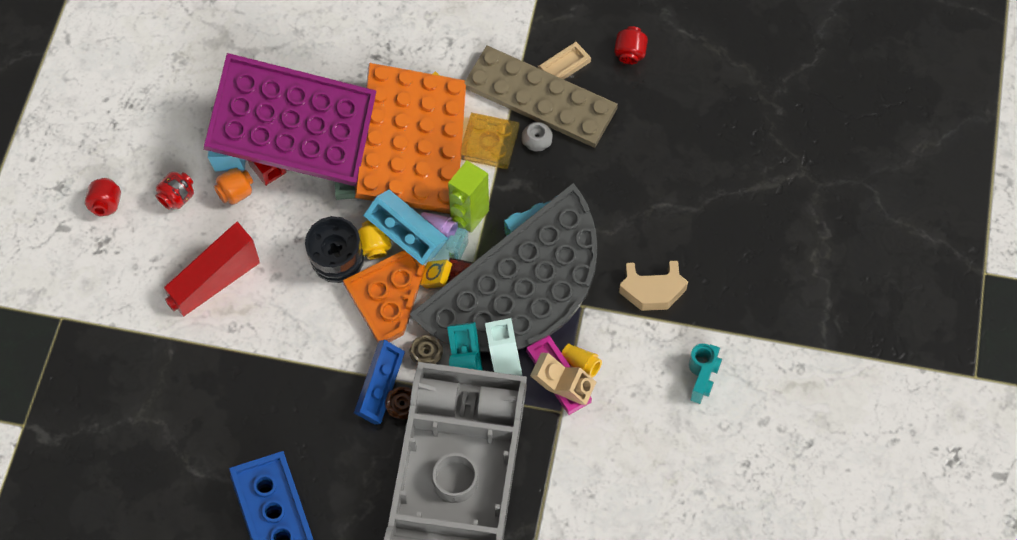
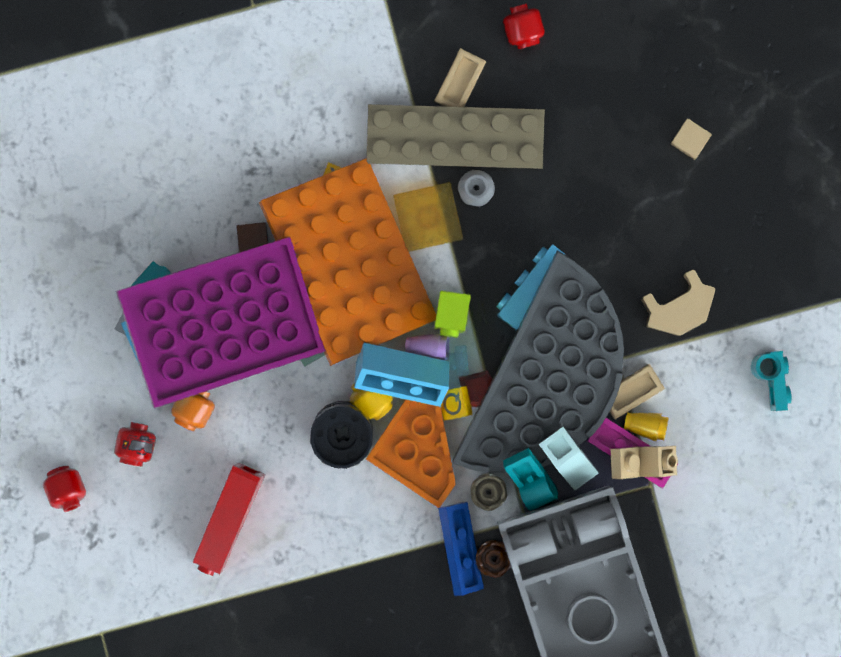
camera: 25 degrees left, 25 degrees up
none -> tan tile [610,364,665,420]
none -> tan tile [670,118,712,160]

